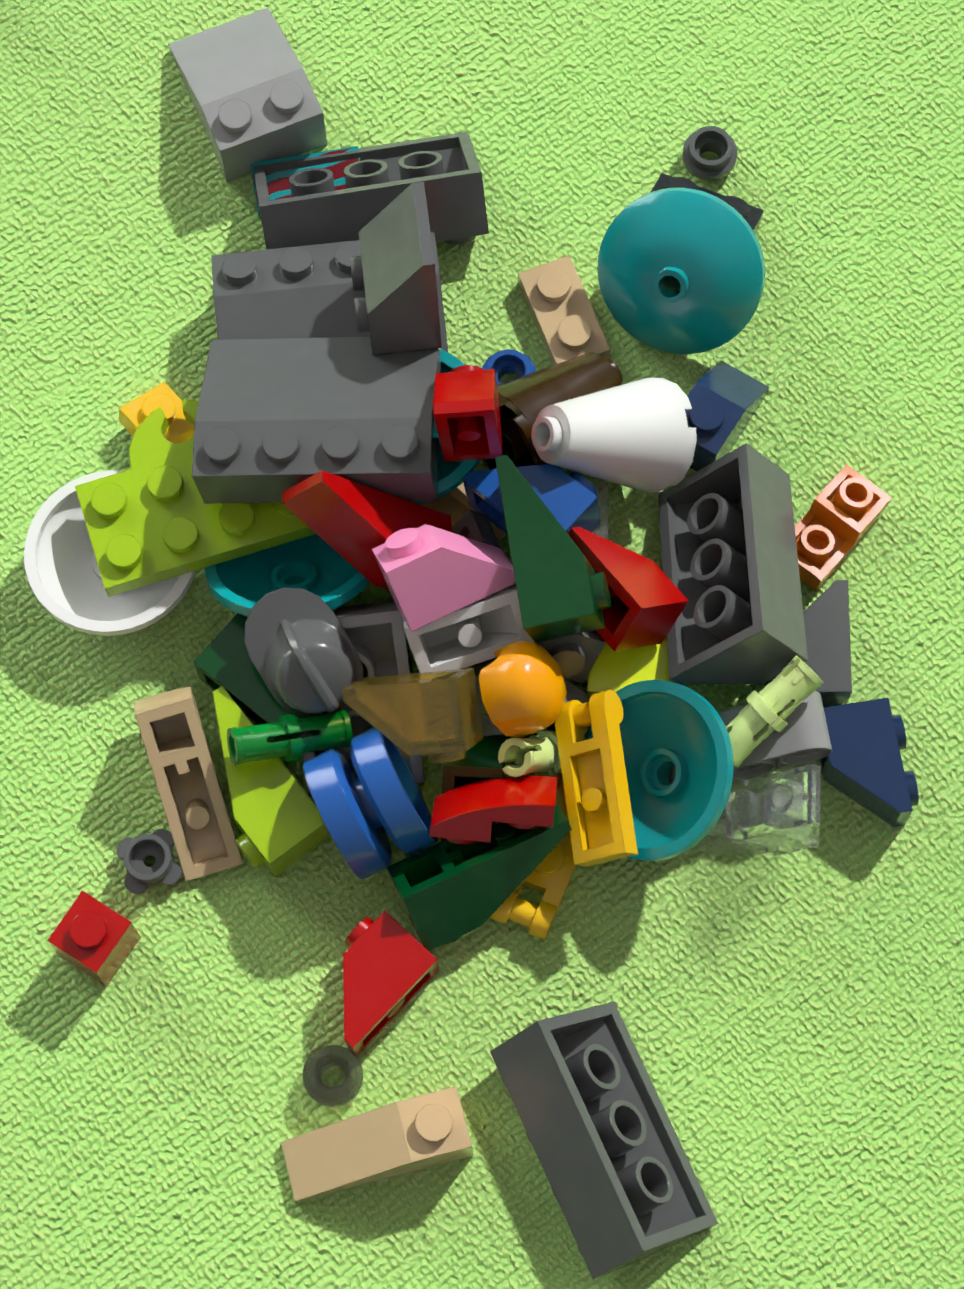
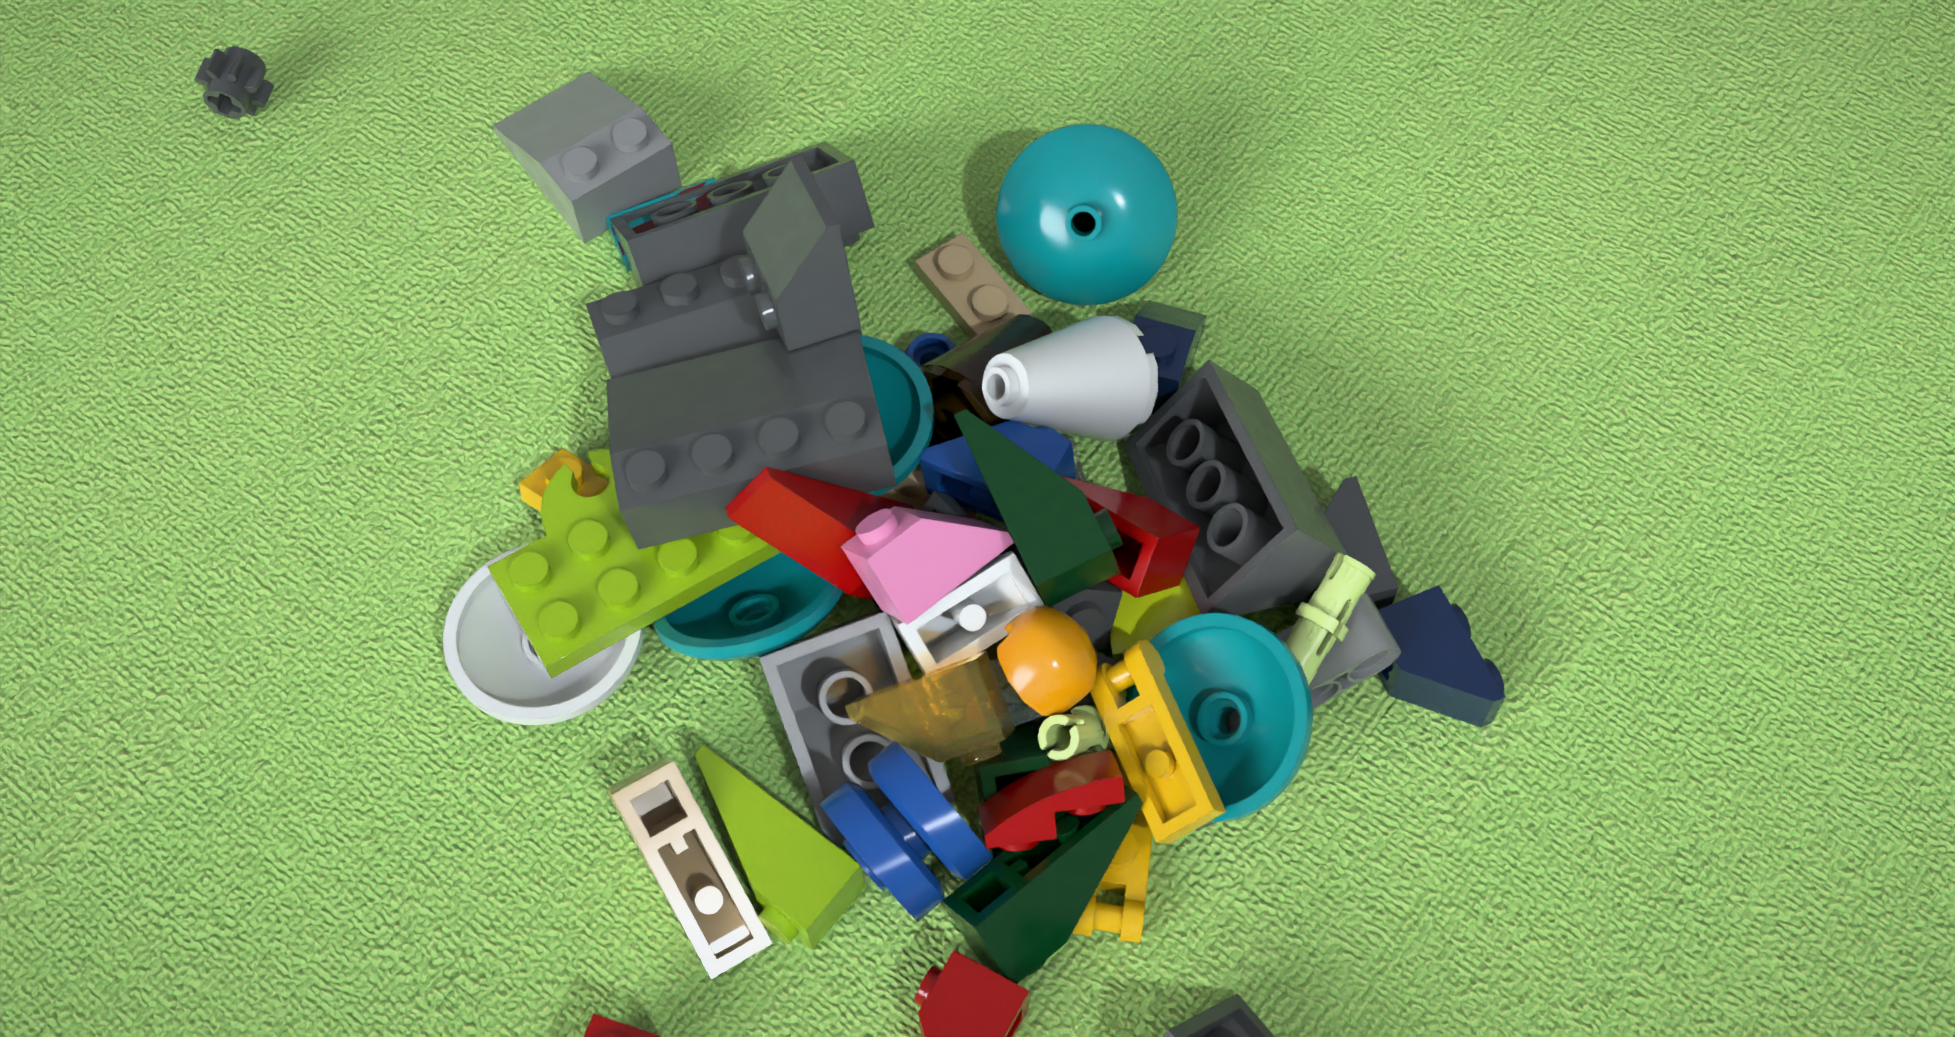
camera: 15 degrees left, 10 degrees down
dark grey plate [117,829,182,895] -> none
dark green slope [193,613,294,742] -> none
green pin [227,710,353,766] -> none
dark grey piece [244,587,364,718] -> none
red slope [433,365,502,462] -> none
dark grey plate [682,126,737,180] -> none
clear slope [687,764,821,856] -> none
orange slope [795,464,892,592] -> none

